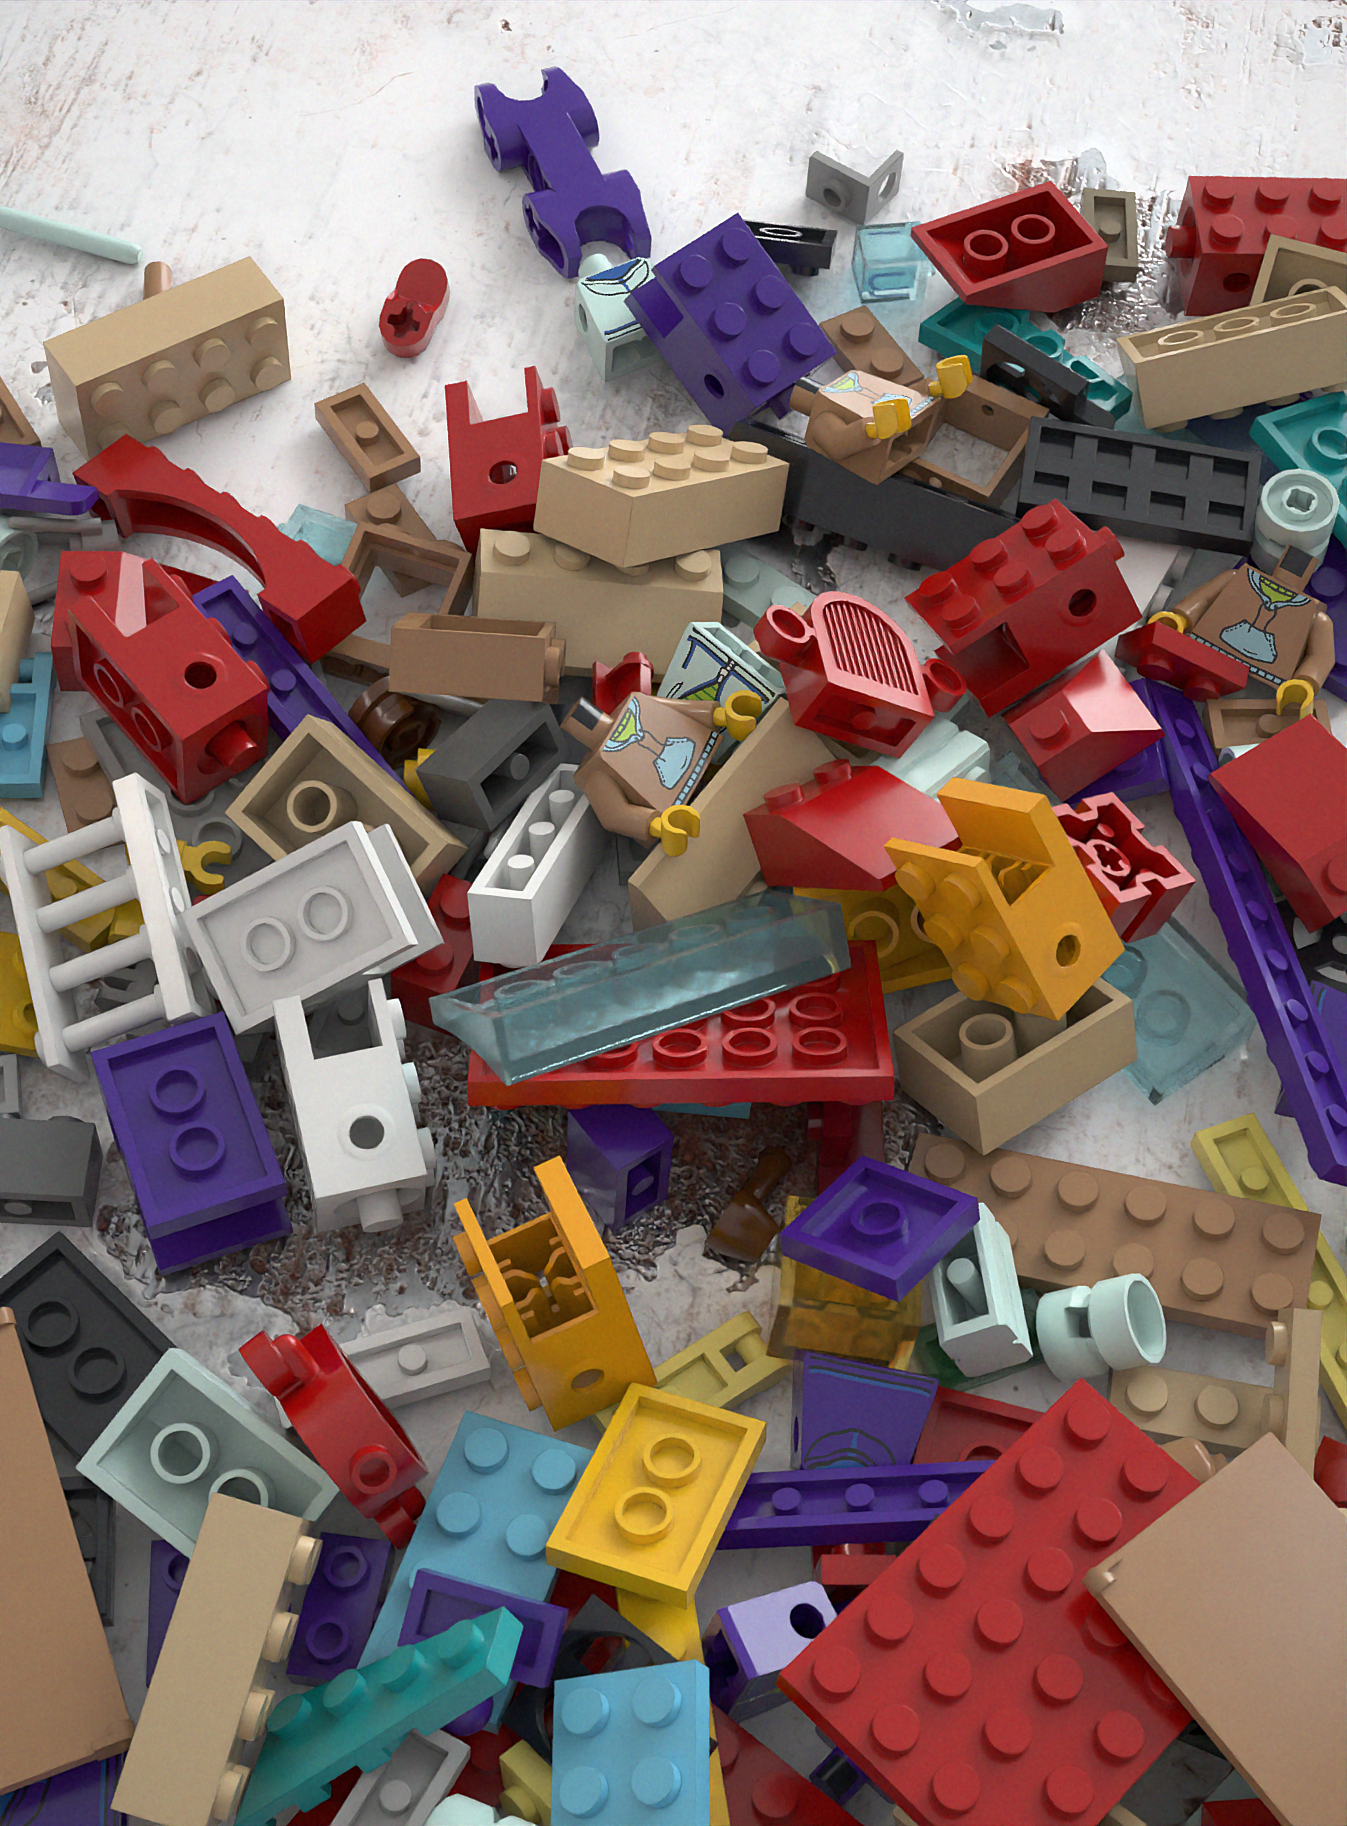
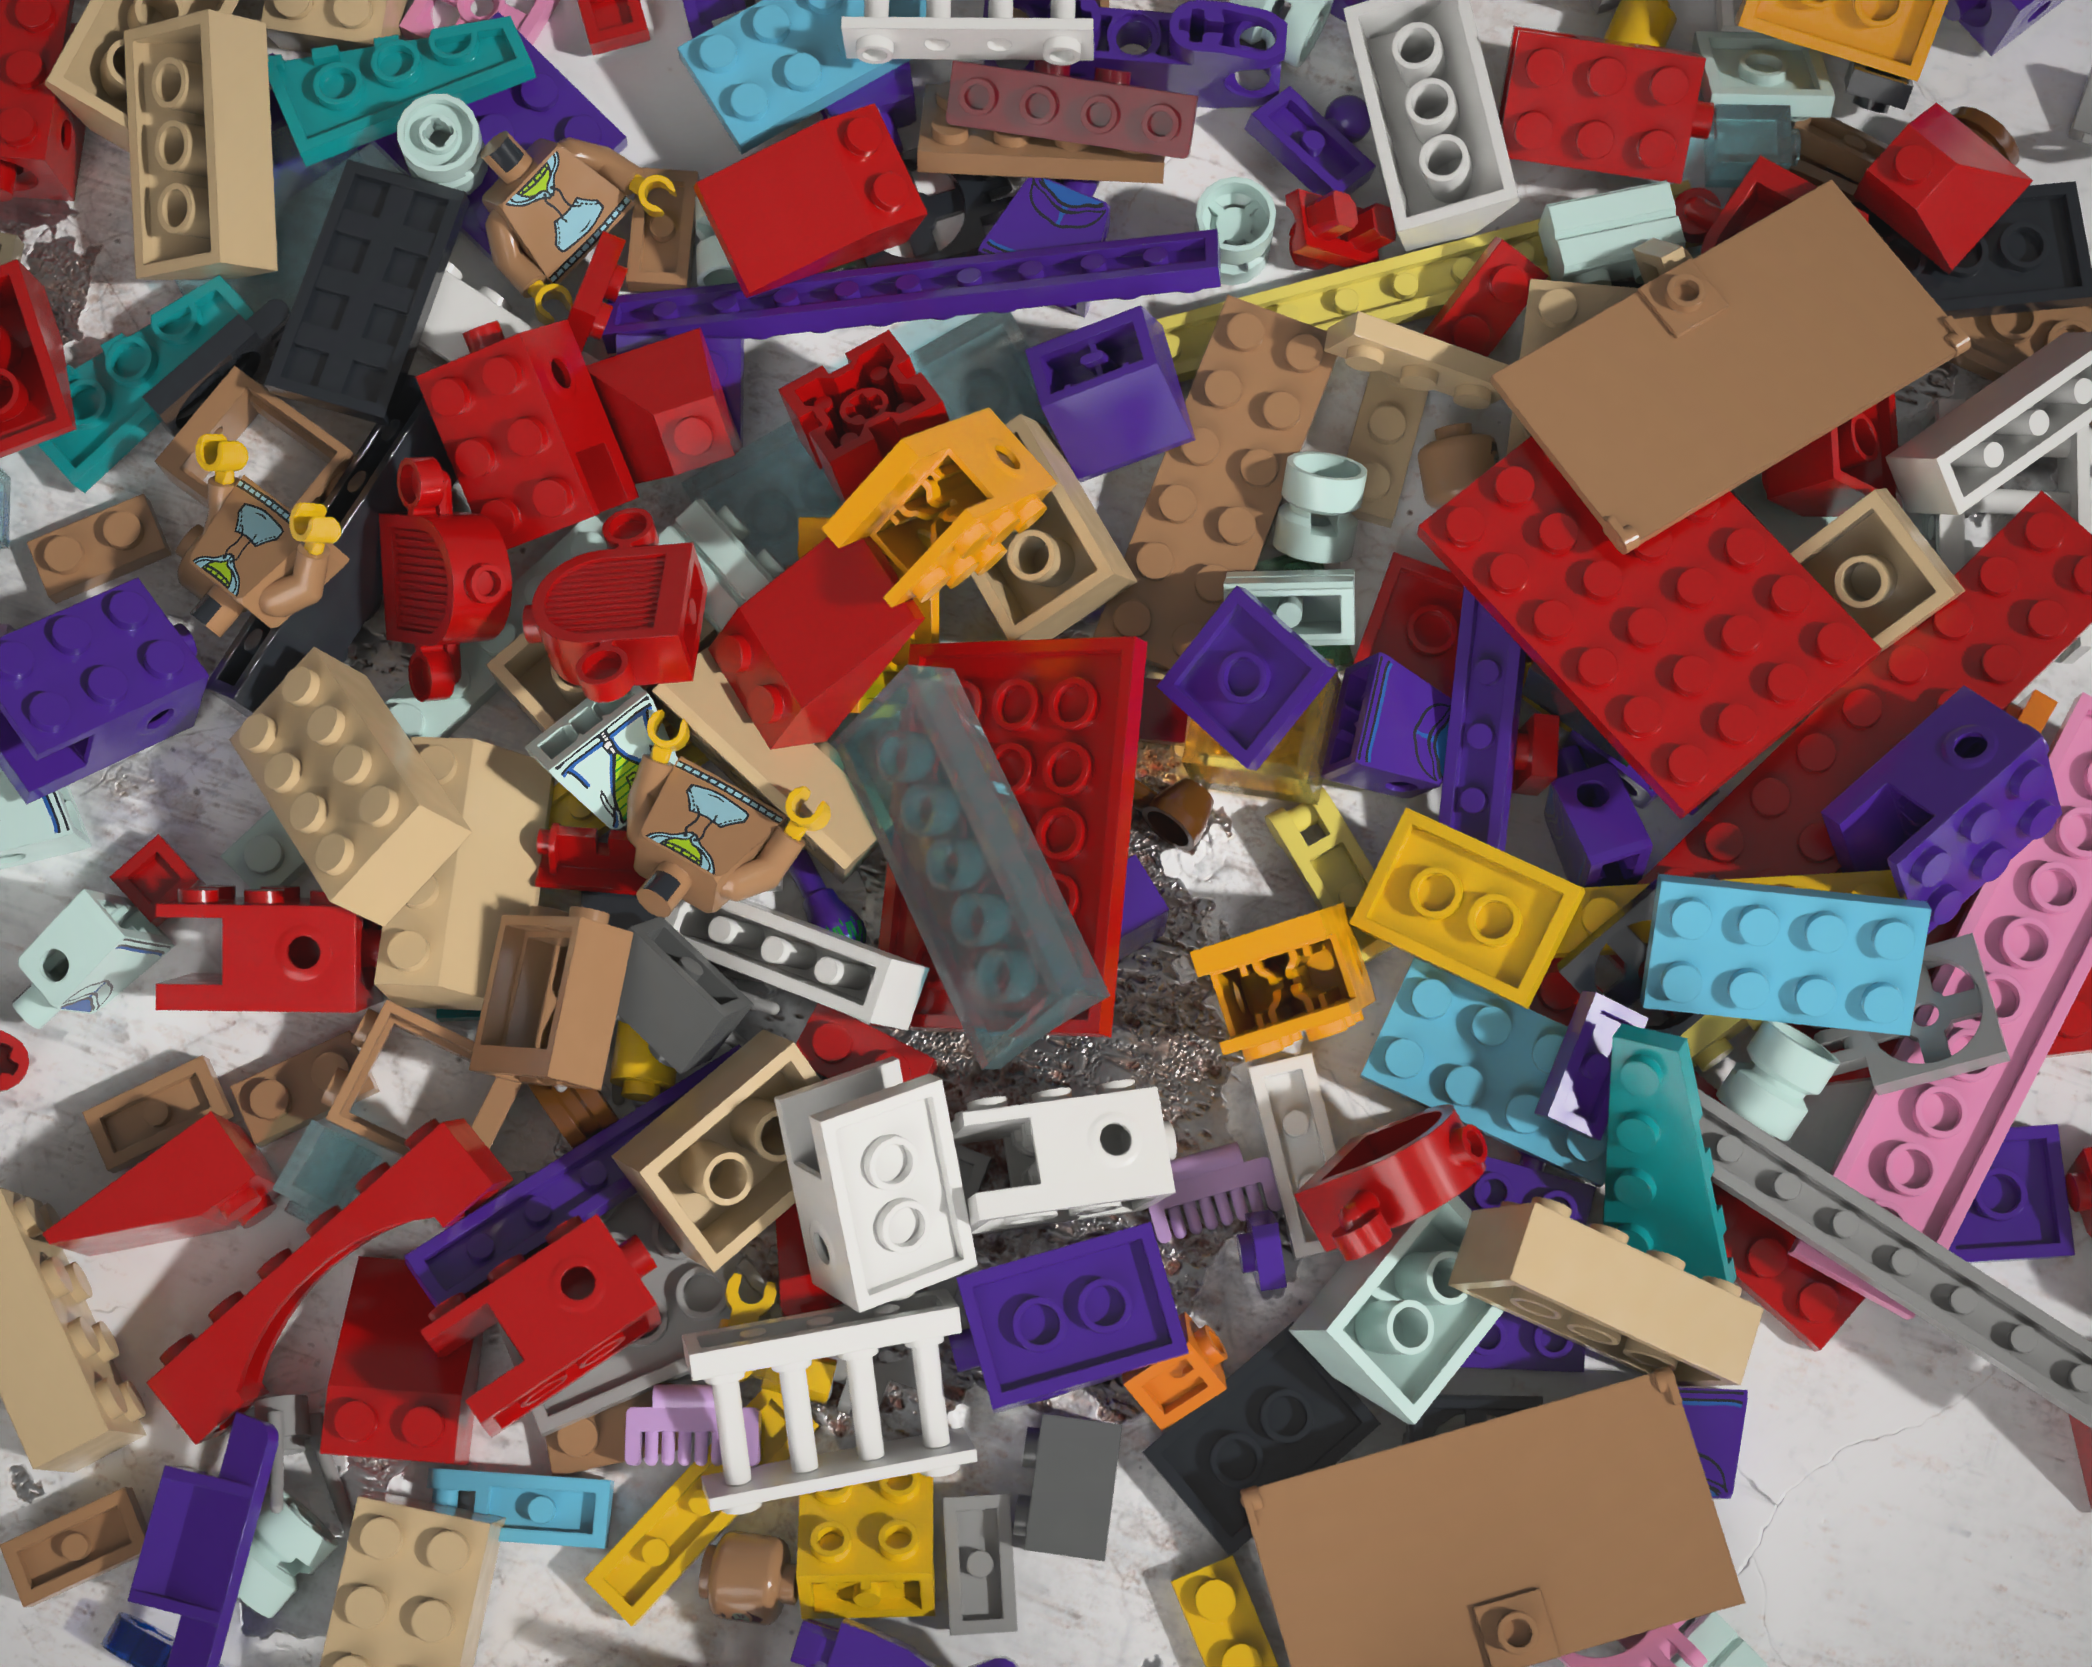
camera: 80 degrees left, 20 degrees up
none -> light aqua torso [12,889,175,1029]
none -> red slope [42,1111,287,1256]
none -> red plate [110,834,206,927]
none -> red piece [379,456,512,702]
none -> lavender piece [625,1384,762,1466]
none -> dark purple piece [789,849,867,944]
none -> dark purple slope [1025,305,1196,482]
none -> orange bracket [1122,1312,1228,1431]
none -> lavender piece [1147,1142,1282,1244]
none -> dark purple plate [1236,1210,1287,1291]

